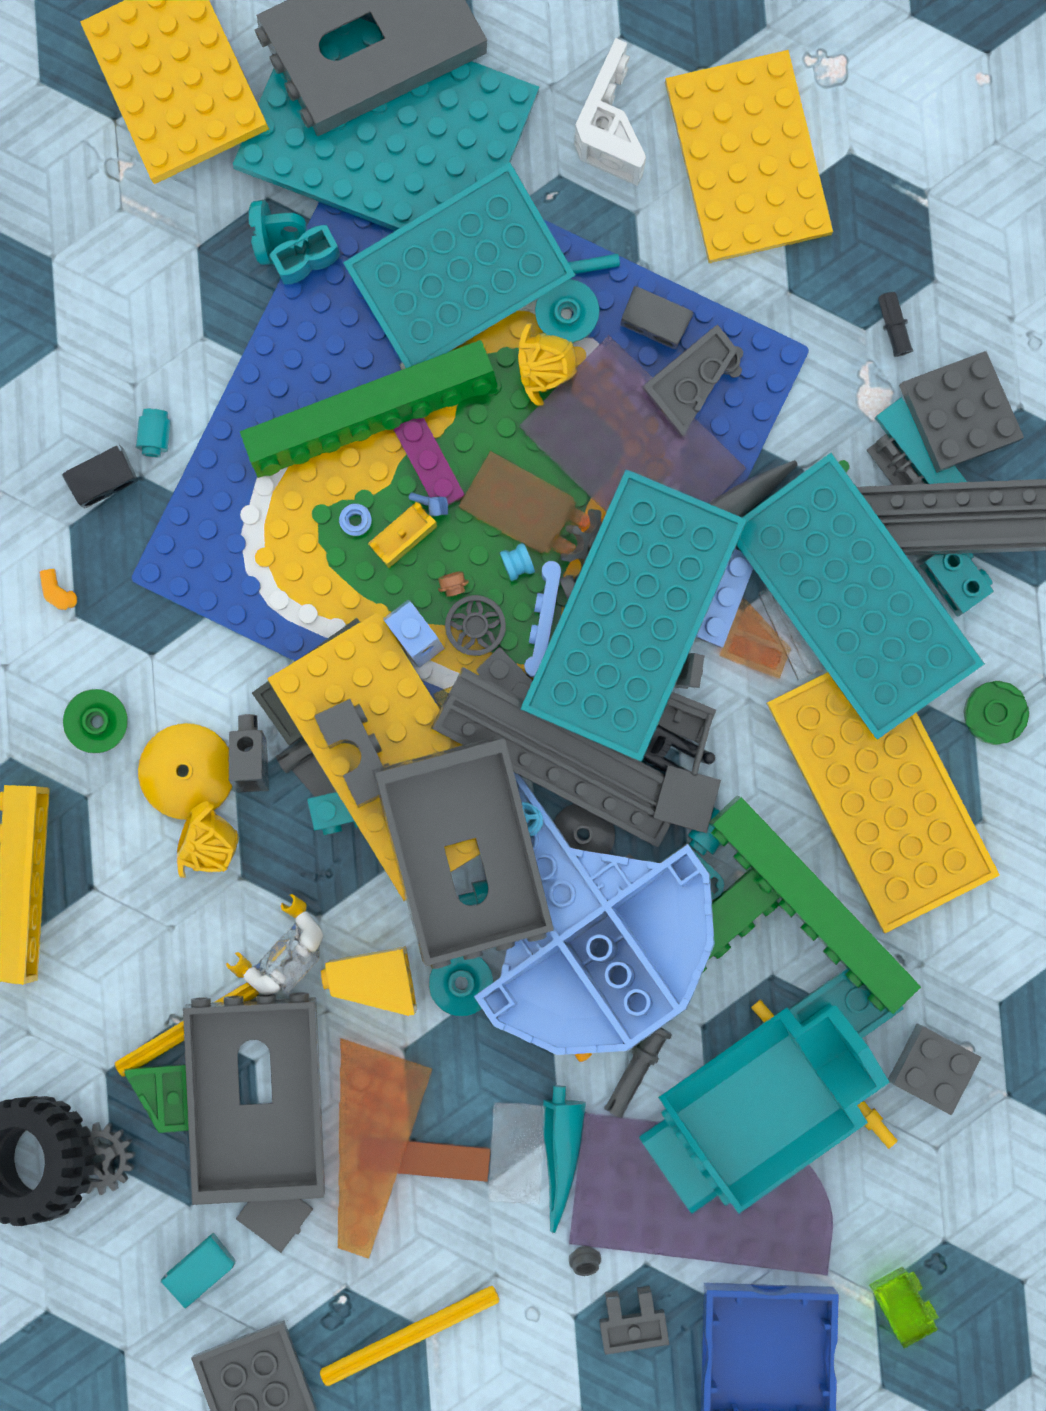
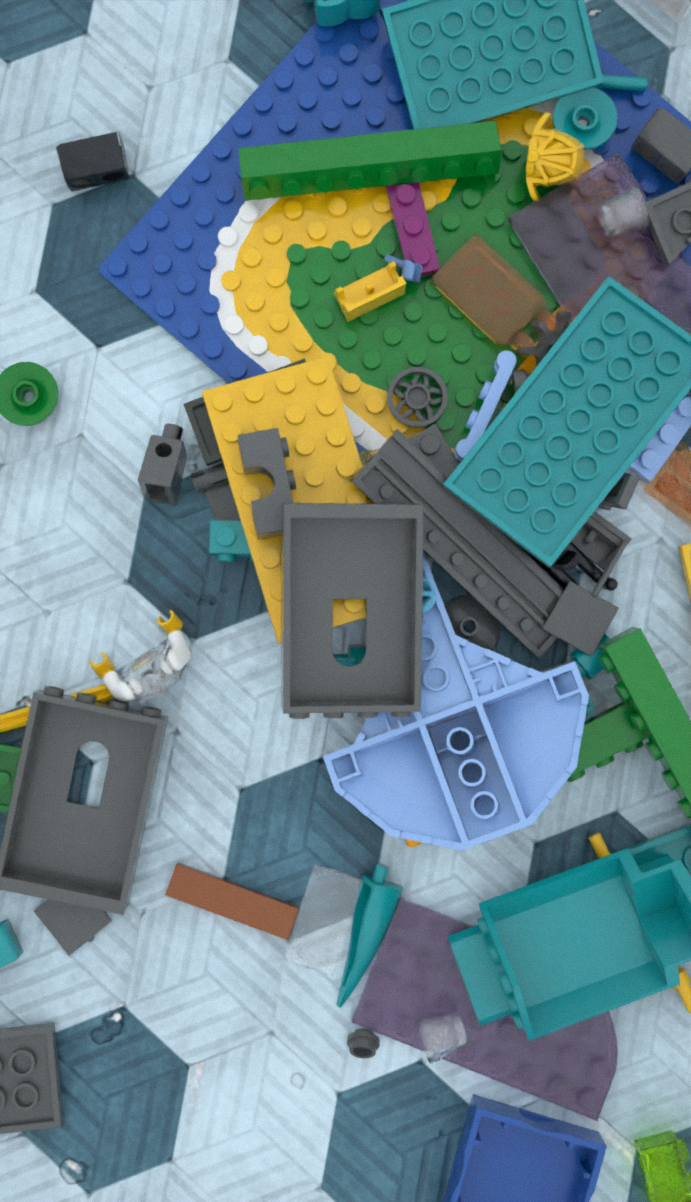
camera: 10 degrees right, 0 degrees up
light orange arm [39,569,77,610] -> none
teal brick [136,408,171,457] -> none
yellow dish [138,723,232,820] -> none
yellow piece [176,801,239,878] -> none
yellow axle [320,1286,499,1386] -> none
yellow slope [321,946,417,1016] -> none
clear orange wing [338,1038,433,1259] -> none
light blue plate [339,504,372,536] -> none
light blue torso [383,600,445,668] -> none
teal dish [429,956,494,1016] -> none
nougat plate [438,571,469,596] -> none
medium azure wheel [499,543,535,582] -> none
dark grey plate [599,1285,669,1355] -> none
dark grey pin [604,1027,672,1118] -> none
none -> clear piece [417,1013,468,1063]
none -> clear piece [598,186,649,236]

